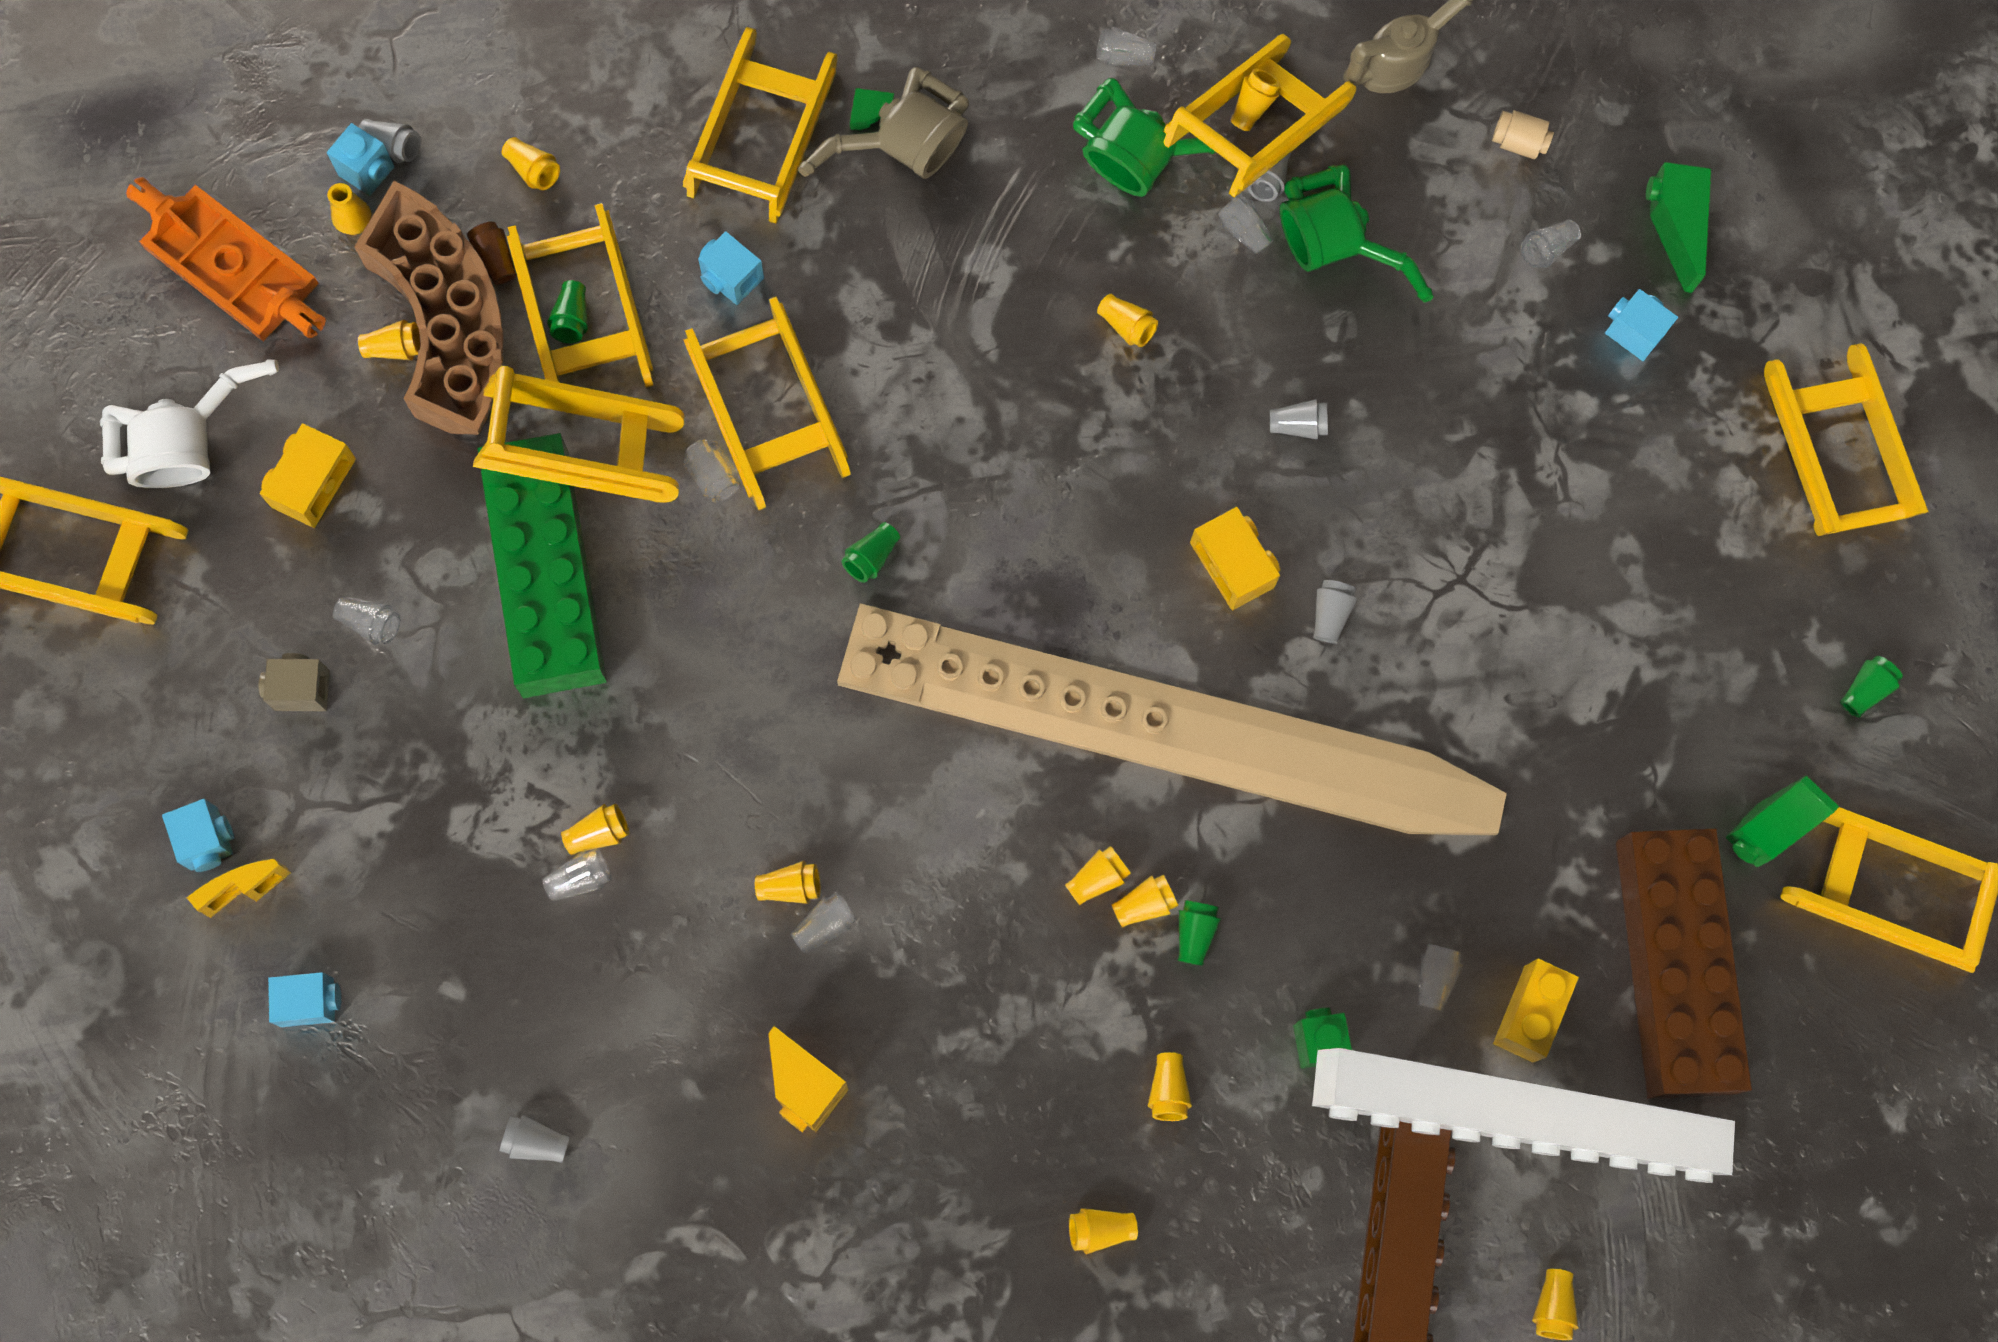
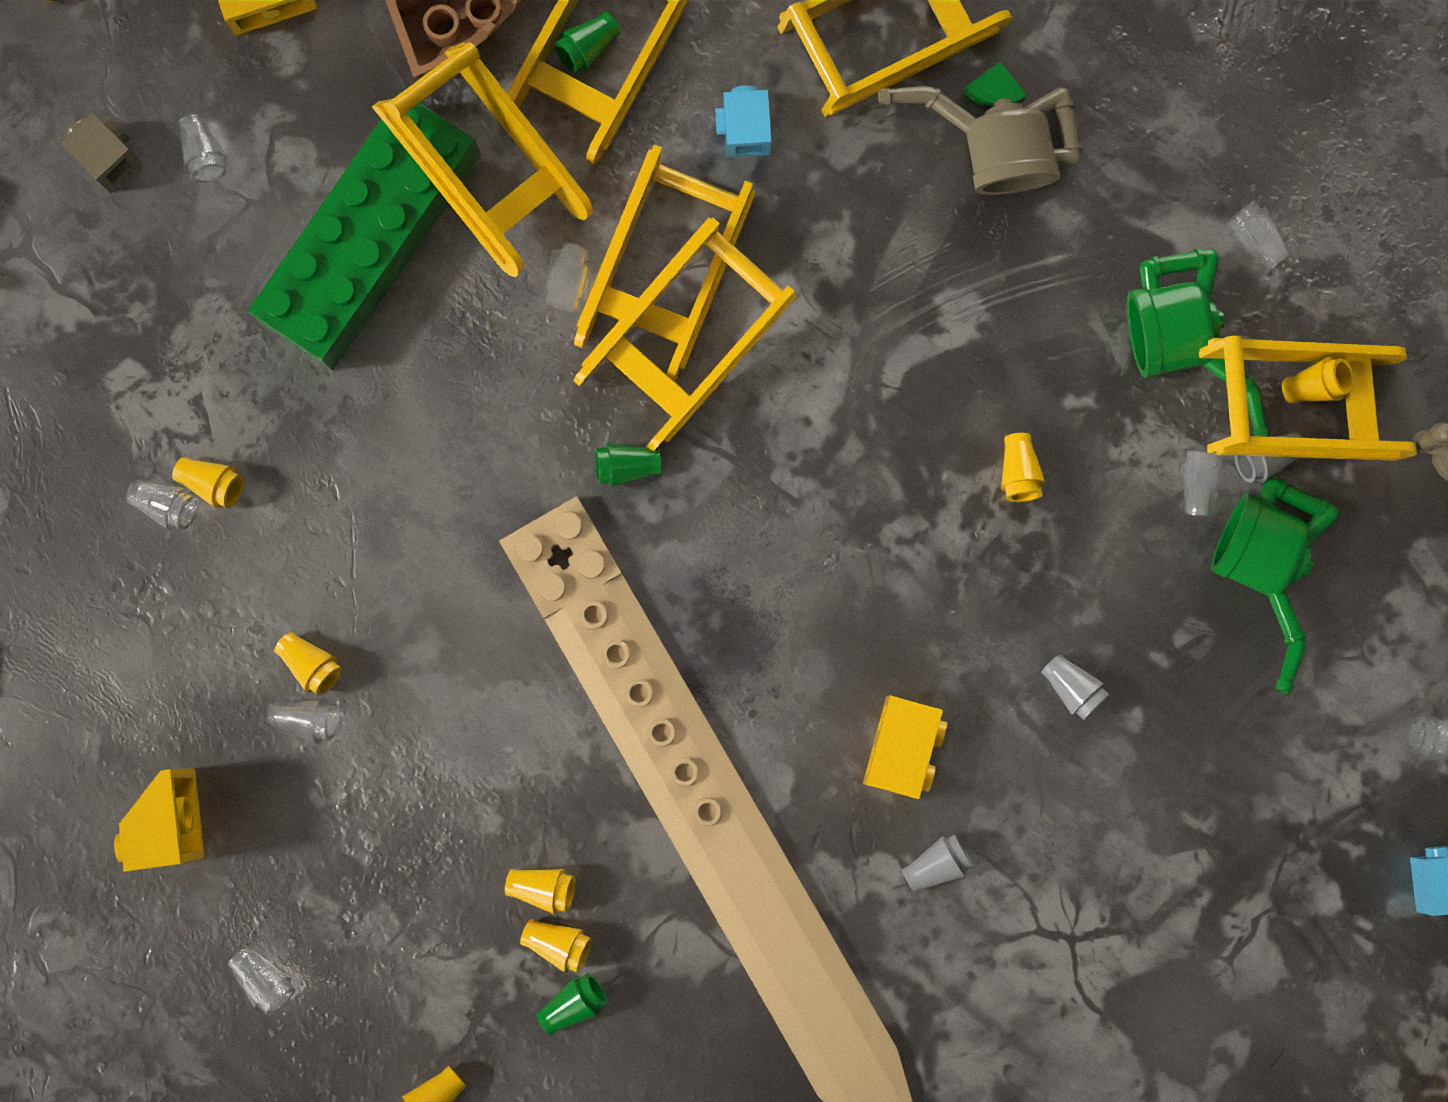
camera: 50 degrees right, 10 degrees up
none -> clear cone [228,946,295,1016]
none -> yellow piece [573,217,797,451]

